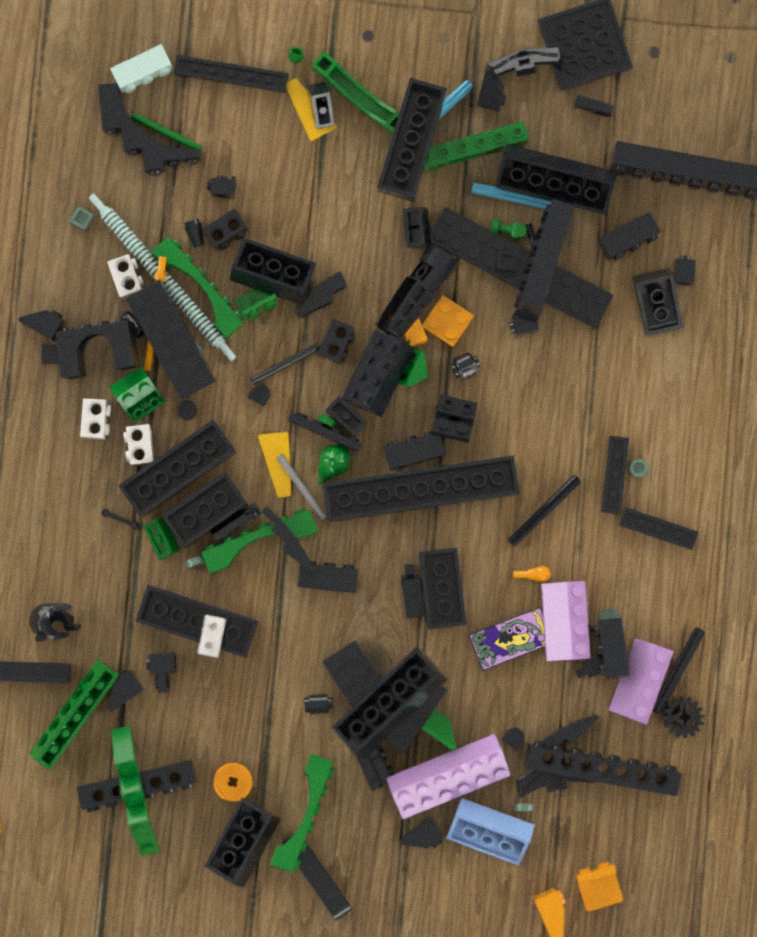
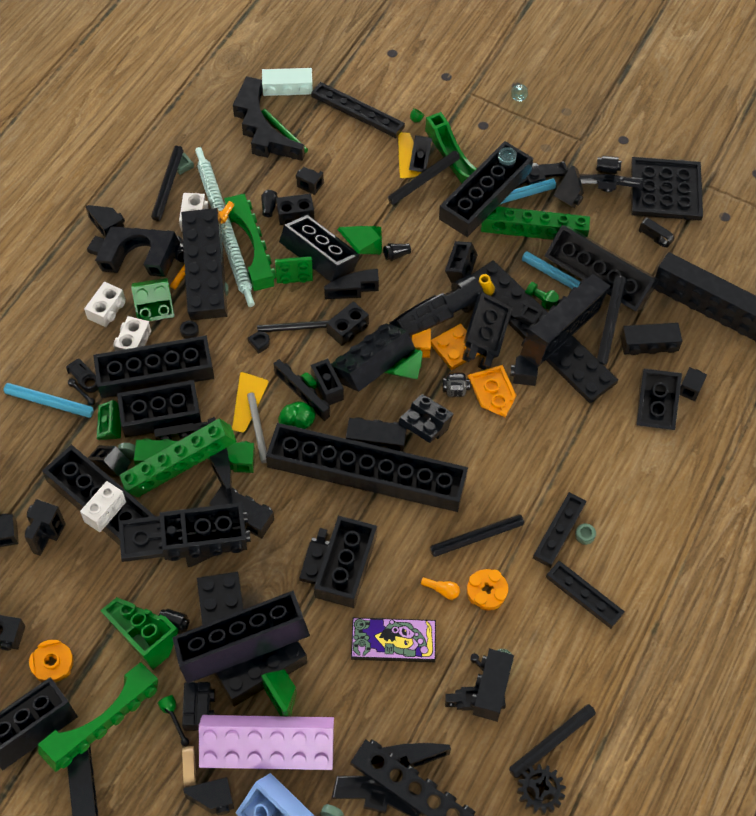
camera: 20 degrees right, 25 degrees down
black tile [501,728,525,751] -> none
lavender slope [541,581,590,661] -> none
lavender slope [609,638,674,724] -> none
none -> medium azure axle [3,383,94,418]
none -> black piece [66,359,98,393]
none -> black slope [88,445,131,477]
none -> green wedge [100,597,179,670]
none -> black wedge [119,502,251,567]
none -> green brick [120,418,237,497]
none -> black axle [151,146,183,221]
none -> hinge [157,695,189,746]
none -> tan beam [182,746,197,788]
none -> green slope [337,226,382,255]
none -> black cone [383,243,411,261]
none -> black axle [388,151,460,205]
none -> black tile [462,292,513,370]
none -> light orange tile [467,365,517,418]
none -> light orange plate [467,569,508,611]
none -> yellow cone [479,274,495,296]
none -> clear light blue tile [498,147,517,165]
none -> black plate [516,161,569,188]
none -> black brick [596,156,622,174]
none -> black axle [597,276,626,365]

